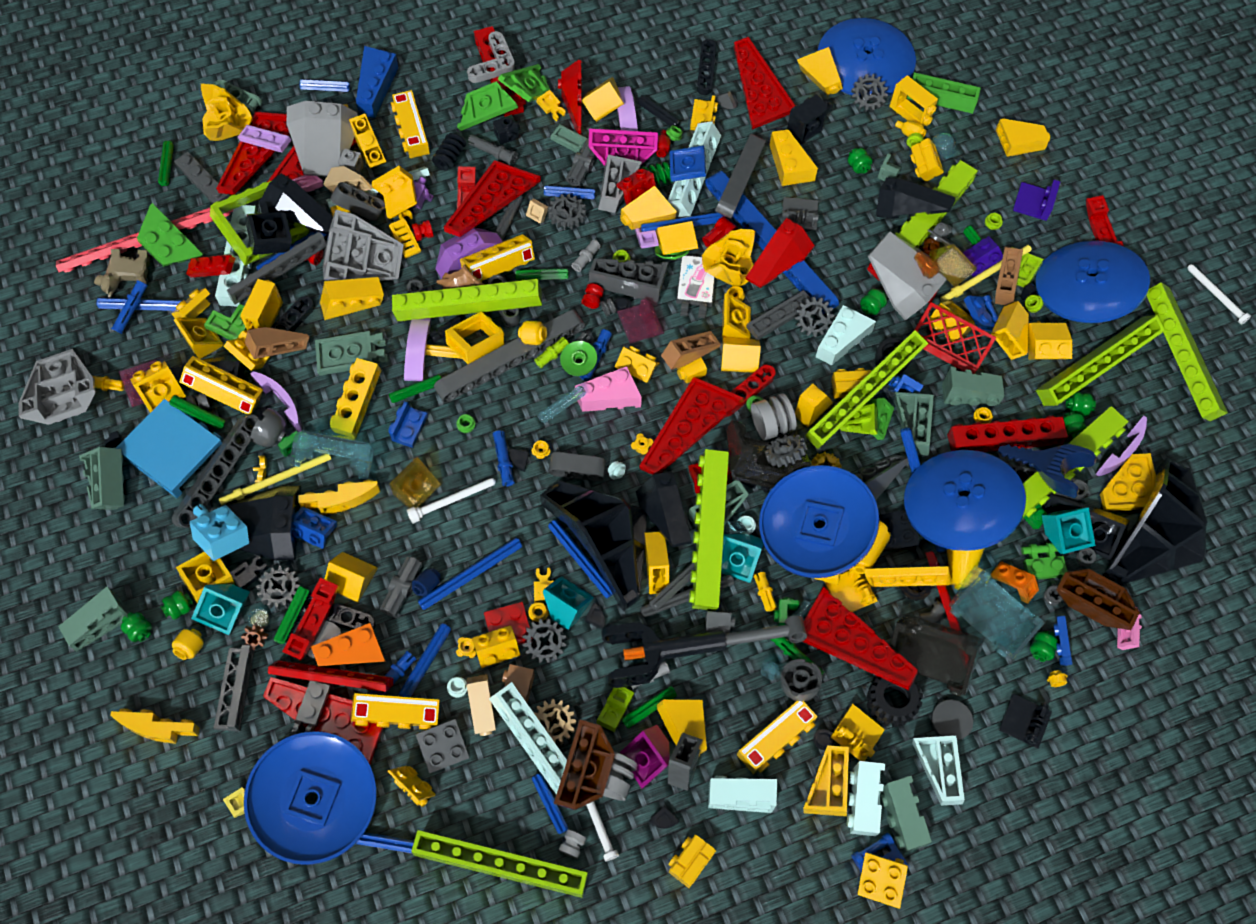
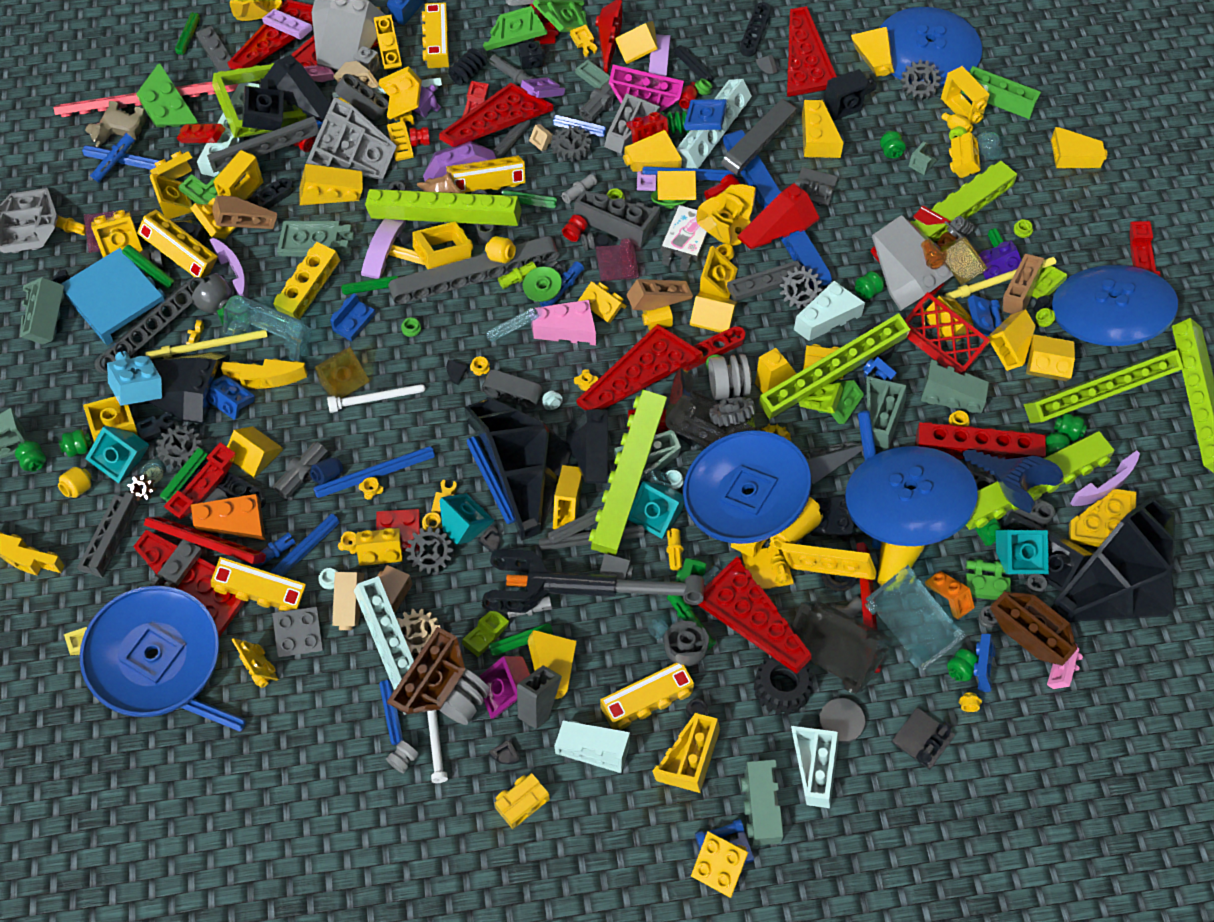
camera: 15 degrees right, 5 degrees down
lime brick [411,830,588,898] -> none
blue pin [493,430,515,487] -> none
yellow bracket [690,95,718,131] -> none
yellow hinge [830,704,885,761] -> none
light aqua wedge [847,761,885,836] -> none
black wedge [876,178,956,219] -> none
dark purple bracket [1013,180,1060,221] -> none
none -> yellow plate [359,477,384,500]
none -> medium lavender plate [521,77,565,98]
none -> red sticker [913,206,951,225]

